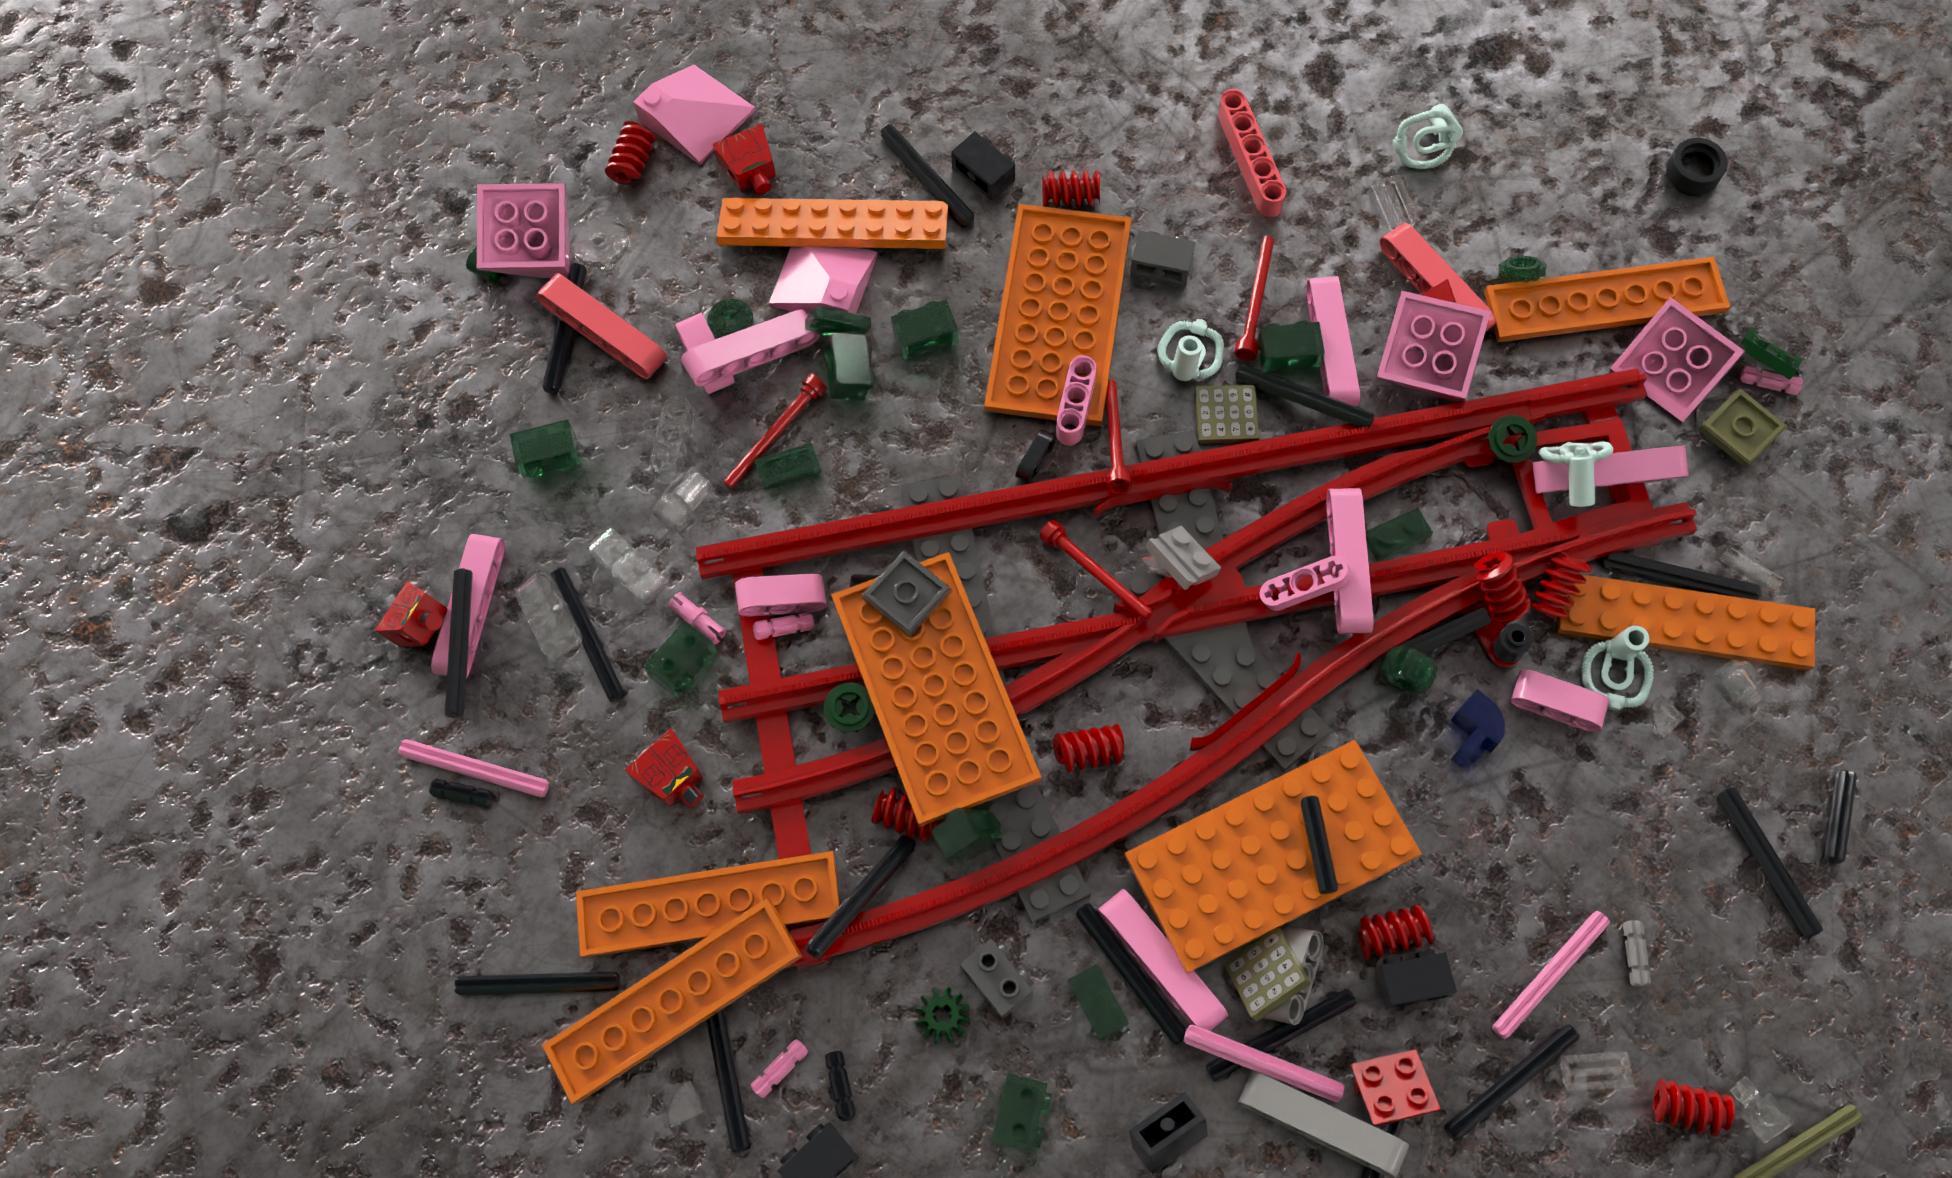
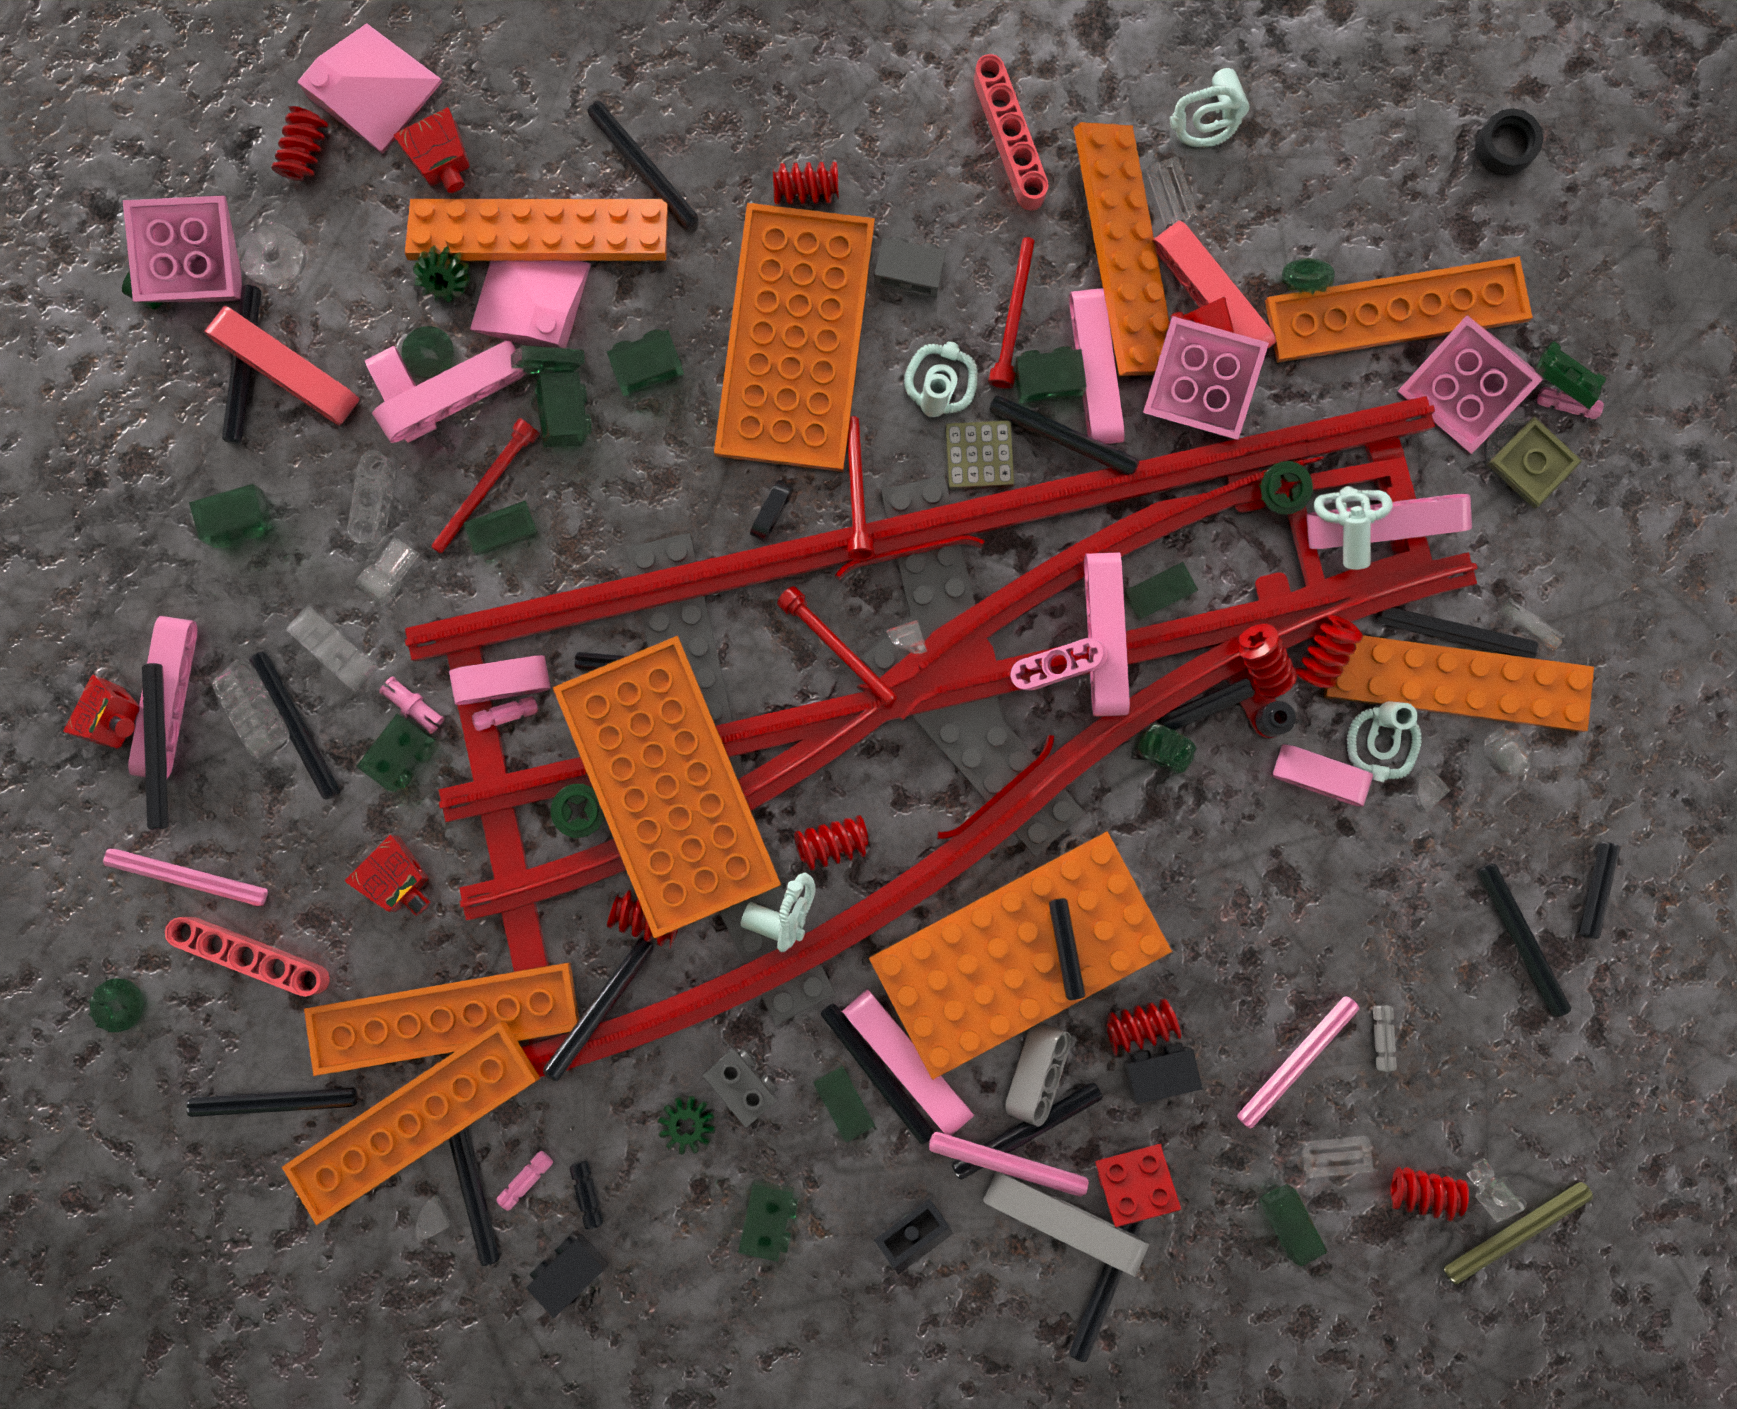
camera: 10 degrees left, 15 degrees up
black axle [429,778,493,808] -> none
dark grey tile [862,550,951,637] -> none
clear green brick [931,808,1003,859] -> none
black brick [951,131,1015,201] -> none
bright pink beam [1056,356,1096,446] -> none
light grey plate [1145,526,1221,590] -> none
tile [1224,928,1311,1021] -> none
black axle [1444,1024,1580,1141] -> none
clear blue brick [1451,689,1505,767] -> none
none -> clear green gear [88,978,144,1032]
none -> coral beam [165,917,330,997]
none -> dark green gear [413,245,470,303]
none -> light aqua piece [741,873,815,952]
none -> orange plate [1074,122,1170,376]
none -> clear green brick [1259,1184,1328,1266]

